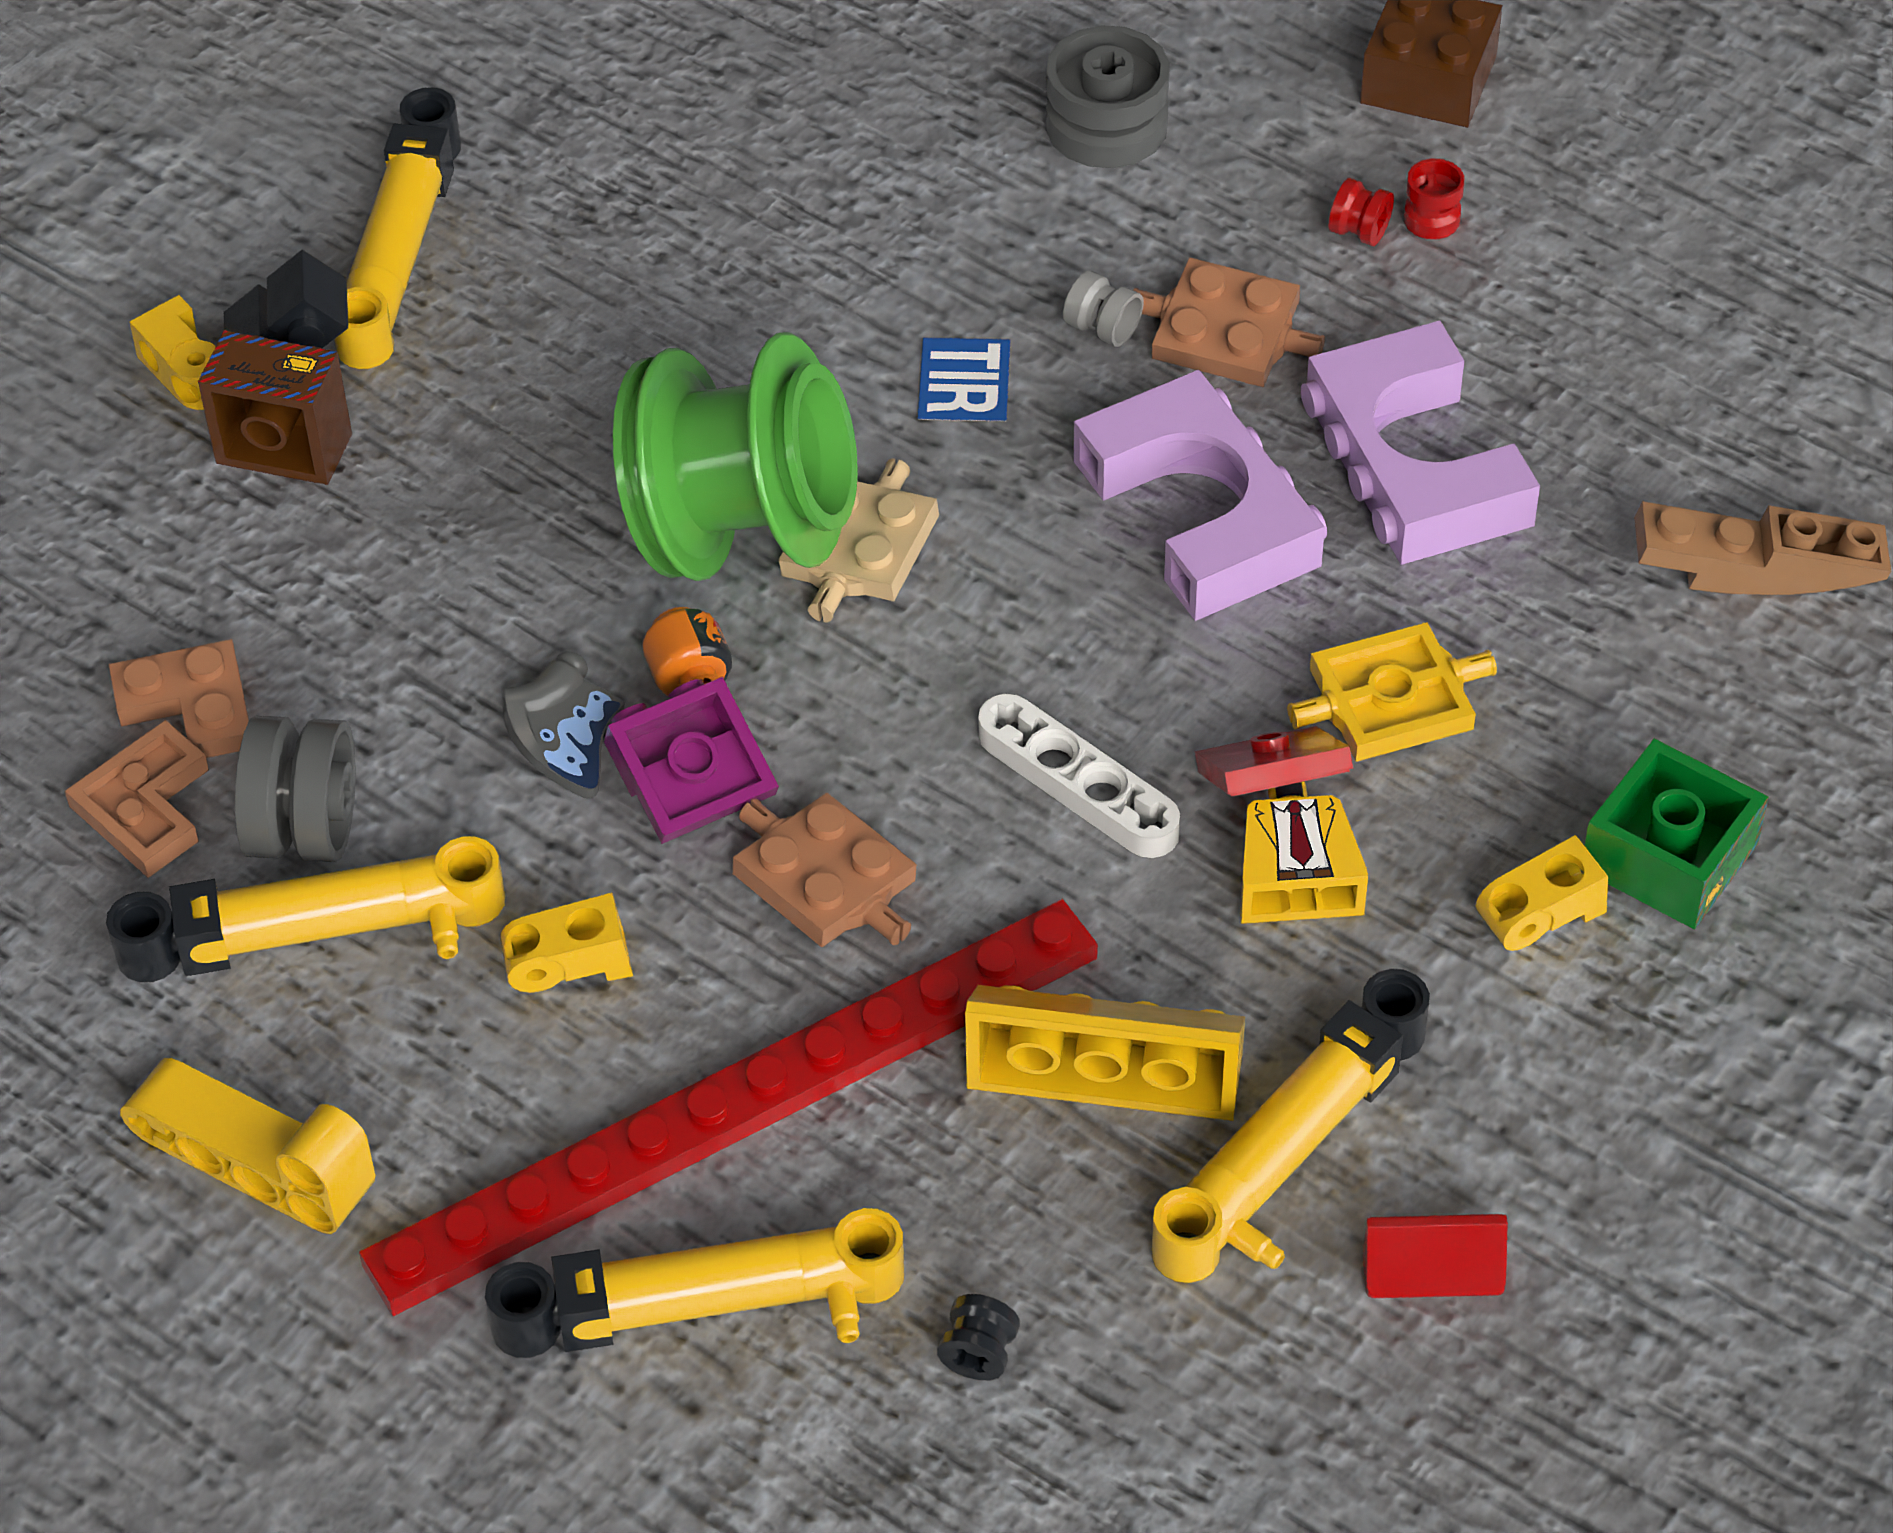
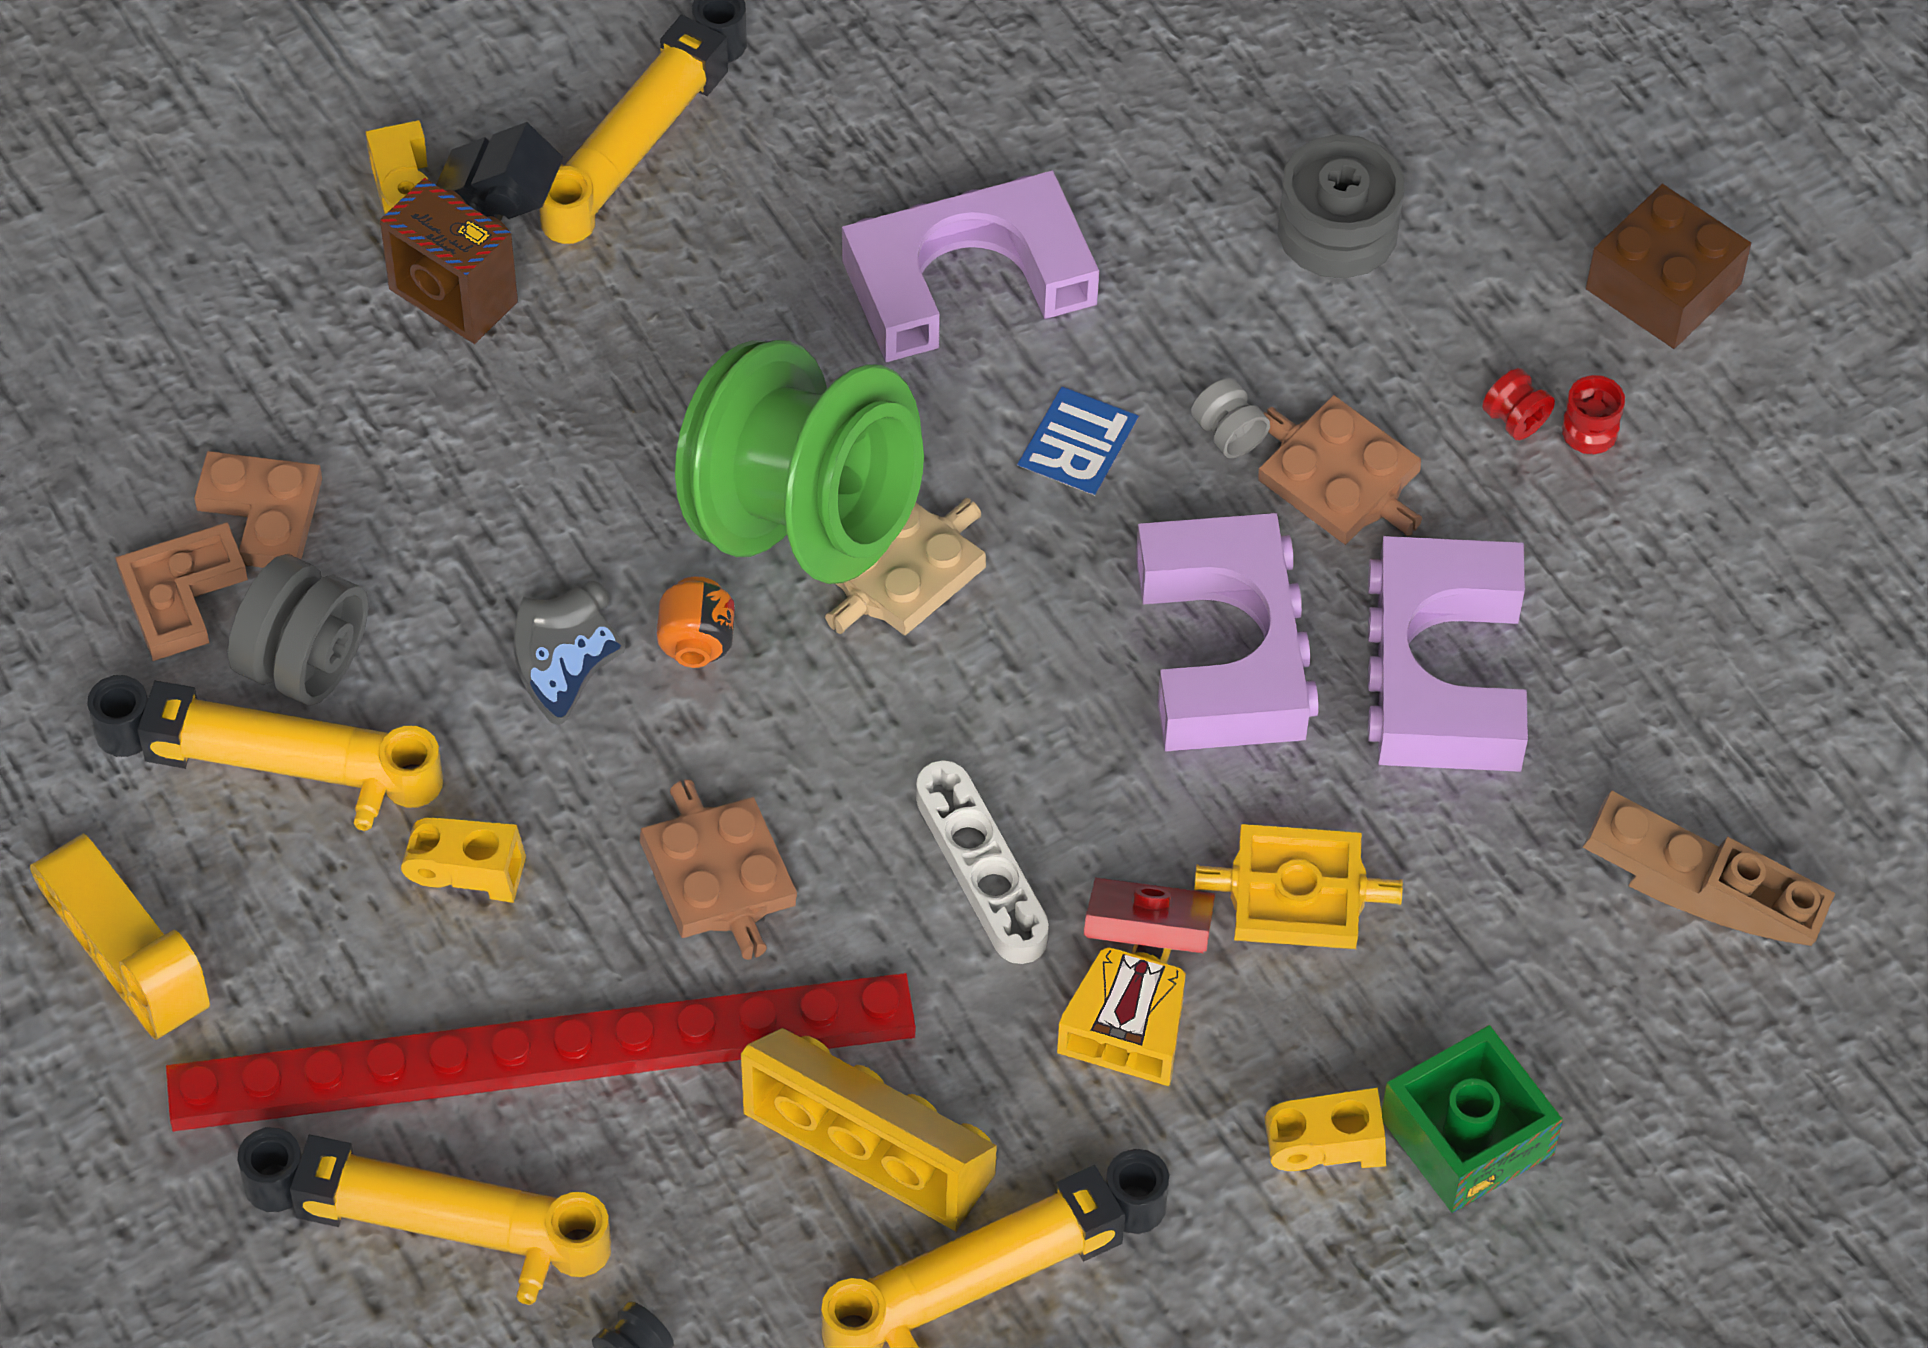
camera: 20 degrees right, 5 degrees up
magenta plate [604,677,779,844] -> none
none -> lavender arch [842,170,1099,362]

